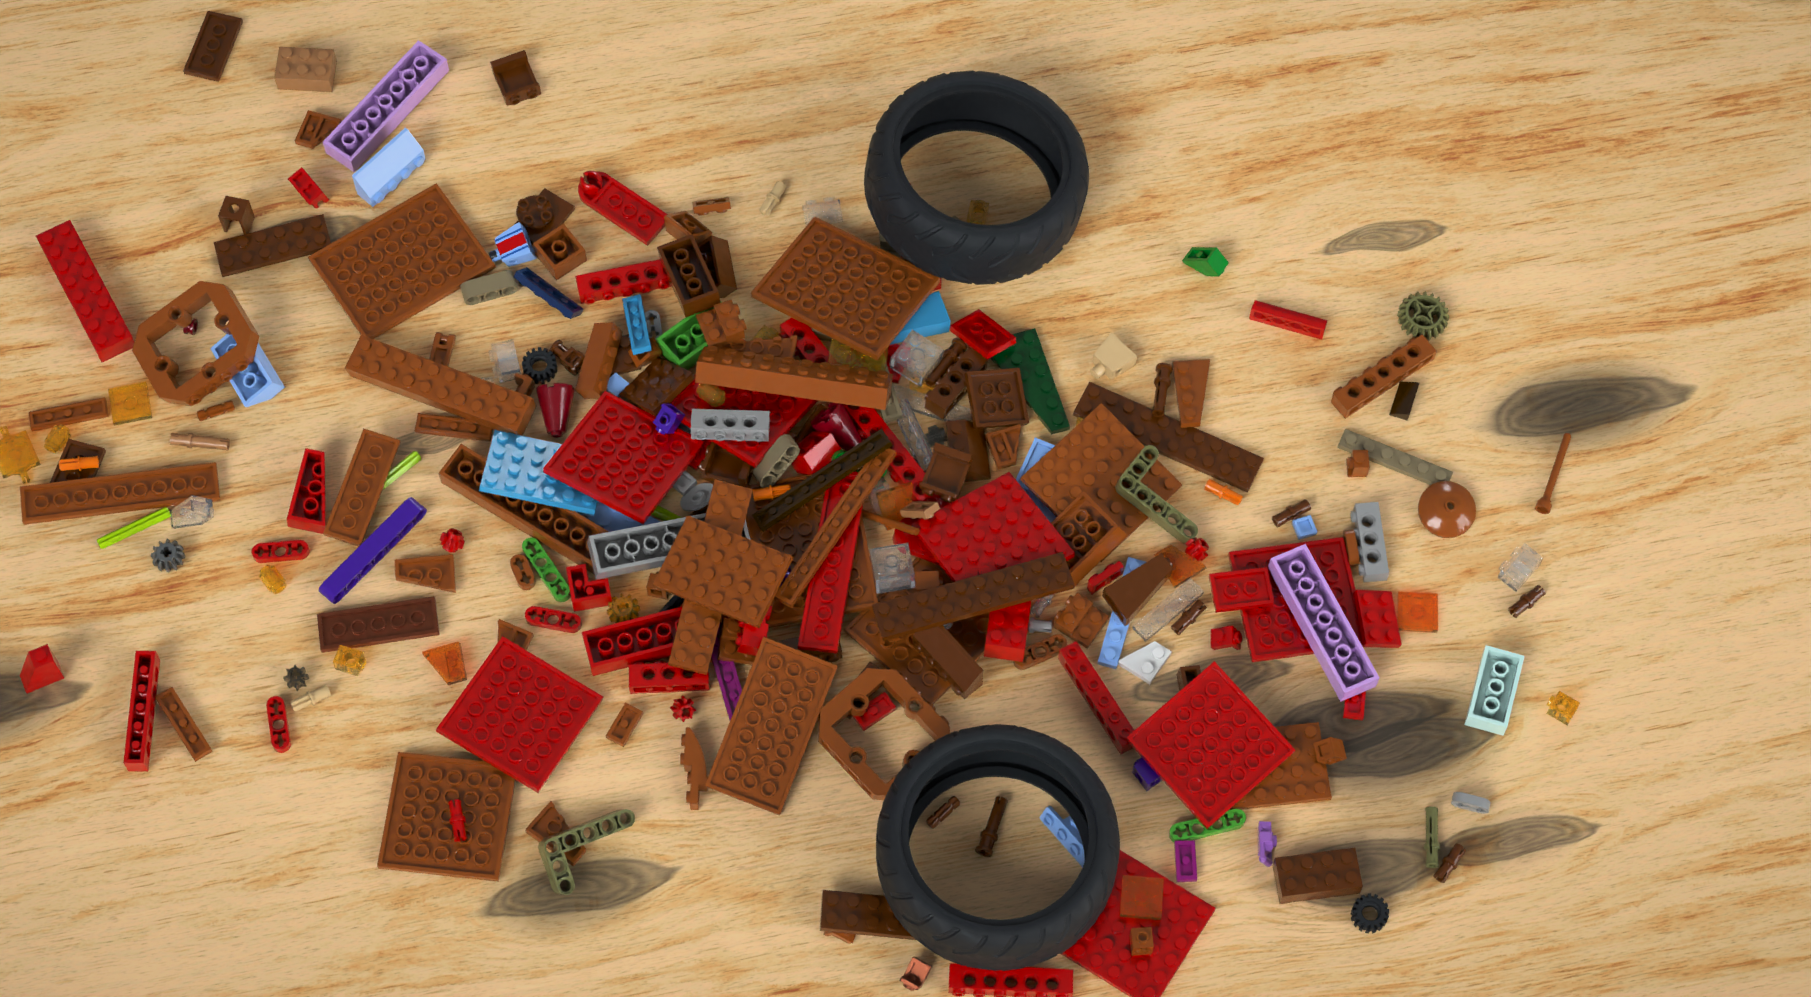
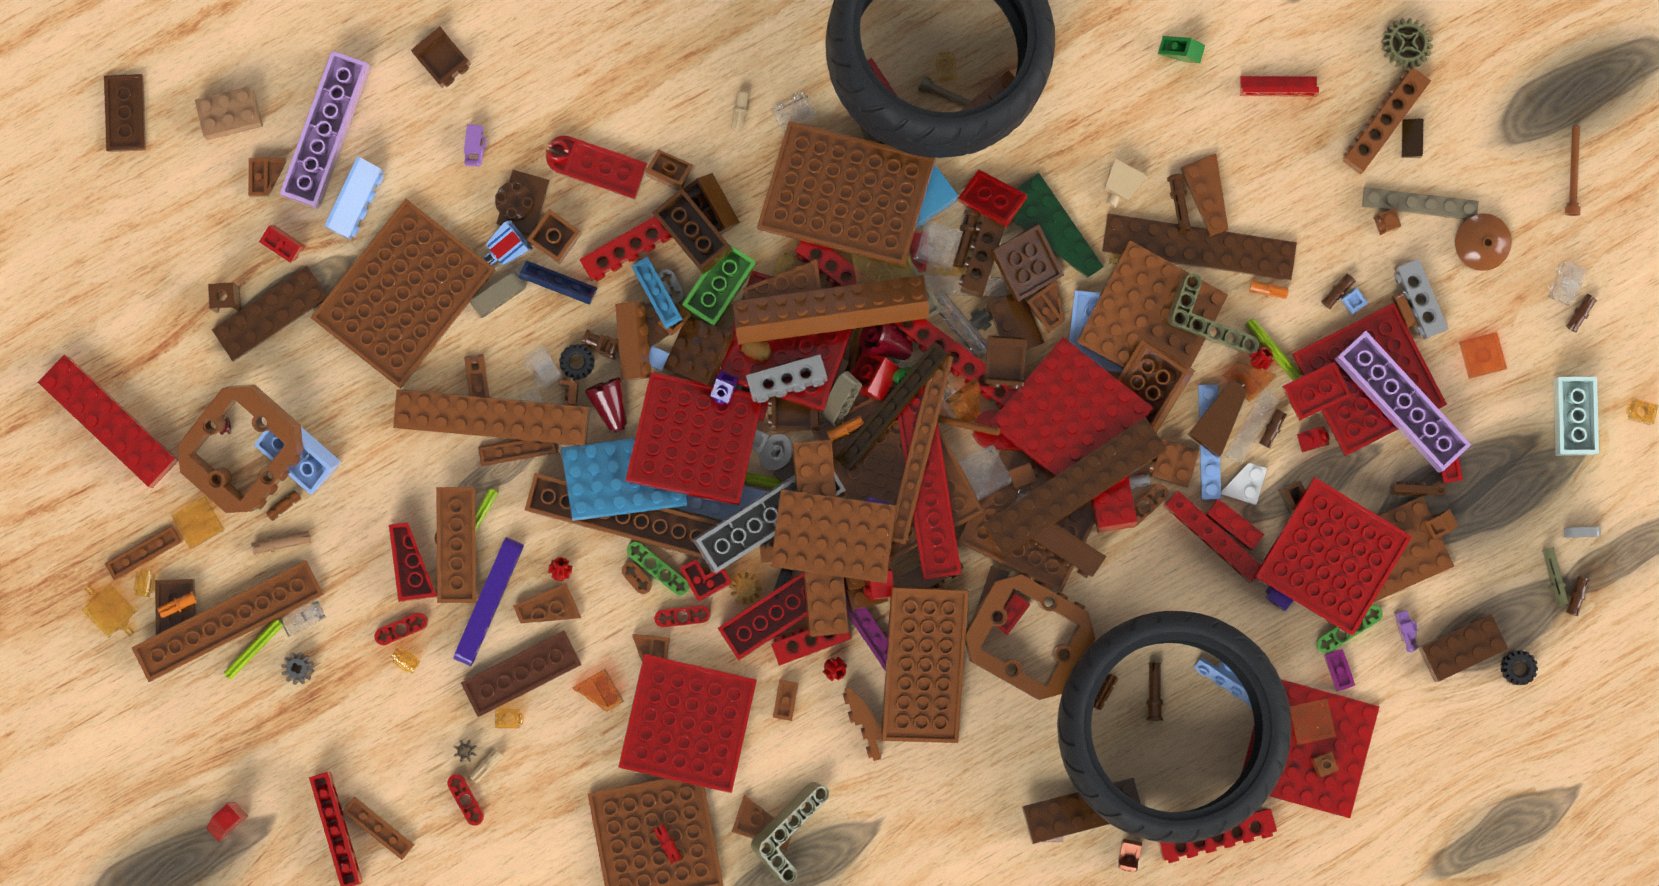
camera: 15 degrees left, 20 degrees up
dark orange plate [692,197,731,216] -> none
dark orange plate [696,299,747,347] -> none
medium nougat plate [899,501,940,520] -> none
red plate [1087,561,1124,595] -> none
red plate [1353,590,1402,648] -> none
none -> medium lavender piece [464,124,487,167]
none -> red brick [1205,499,1264,551]
none -> lime axle [1245,318,1301,381]
none -> reddish brown hinge [1390,481,1446,497]

